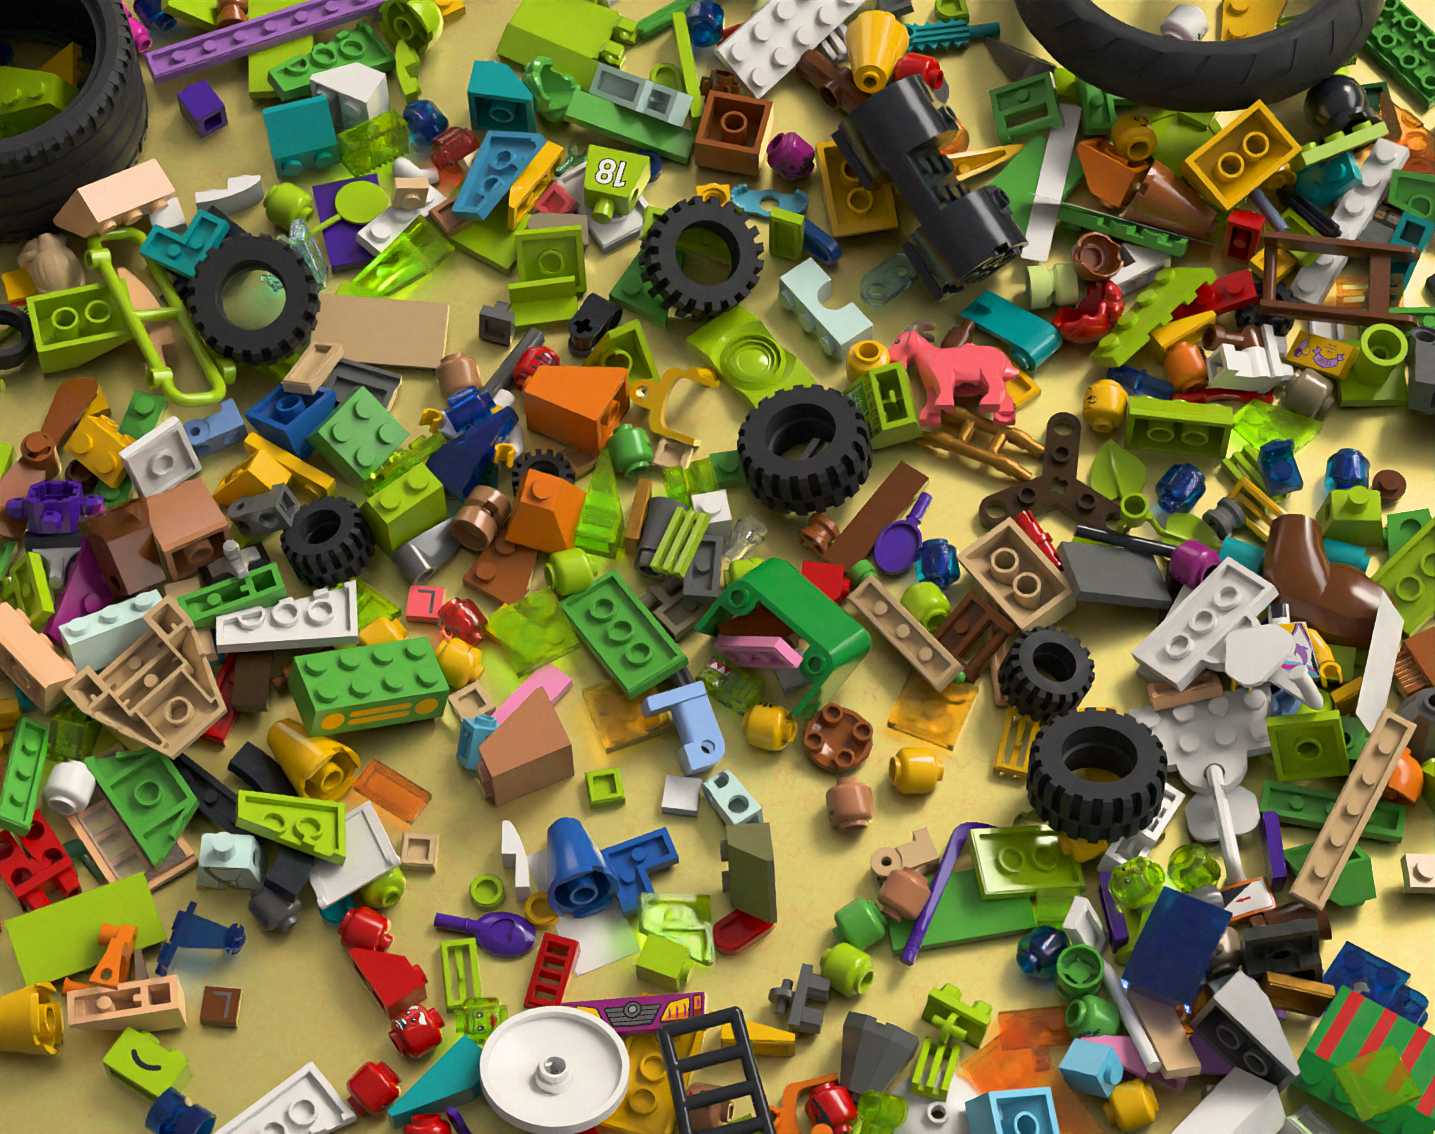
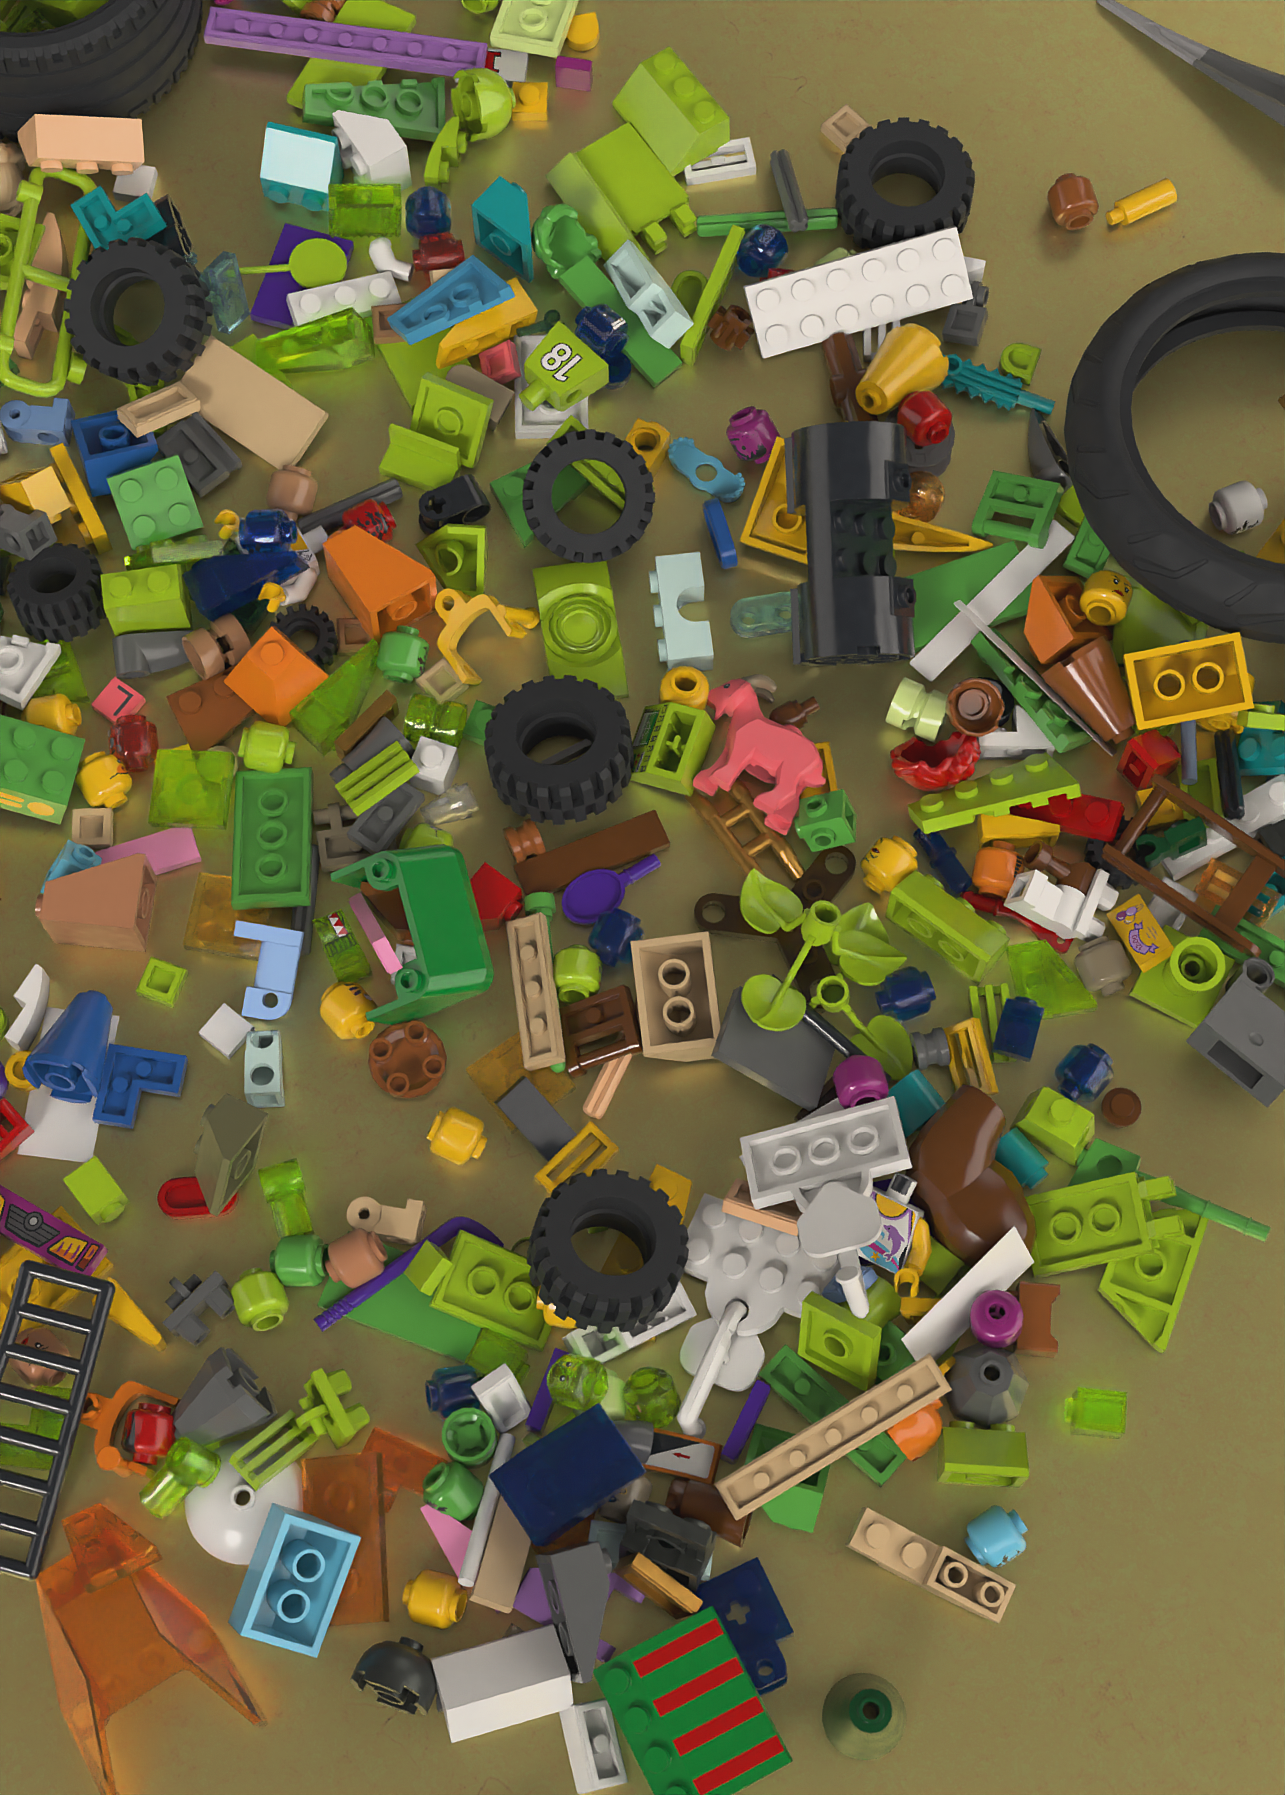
camera: 30 degrees right, 10 degrees up
dark purple brick [177,79,229,139] -> none
white slope [195,175,264,216] -> none
lime head [263,182,314,231] -> none
tan plate [391,178,429,209] -> none
dark grey tile [479,300,515,346] -> none
clear neon green wing [636,893,715,966] -> none
dark orange brick [695,90,773,177] -> none
lime tile [769,206,805,261] -> none
nougat head [826,777,875,832] -> none
teal door [960,290,1063,371] -> none
black tyre [998,626,1095,723] -> none
red pin [1013,510,1064,573] -> none
medium azure brick [1058,1038,1125,1098] -> none
clear neon green piece [1332,1044,1422,1122] -> none
none -> clear neon green piece [258,1158,315,1240]
none -> lime tile [404,1240,453,1296]
none -> black tile [494,1075,577,1161]
none -> clear blue head [575,303,629,359]
none -> lime plant [740,868,907,1031]
none -> bright green brick [794,789,857,852]
none -> magenta head [969,1289,1024,1348]
none -> dark green plate [1135,816,1207,868]

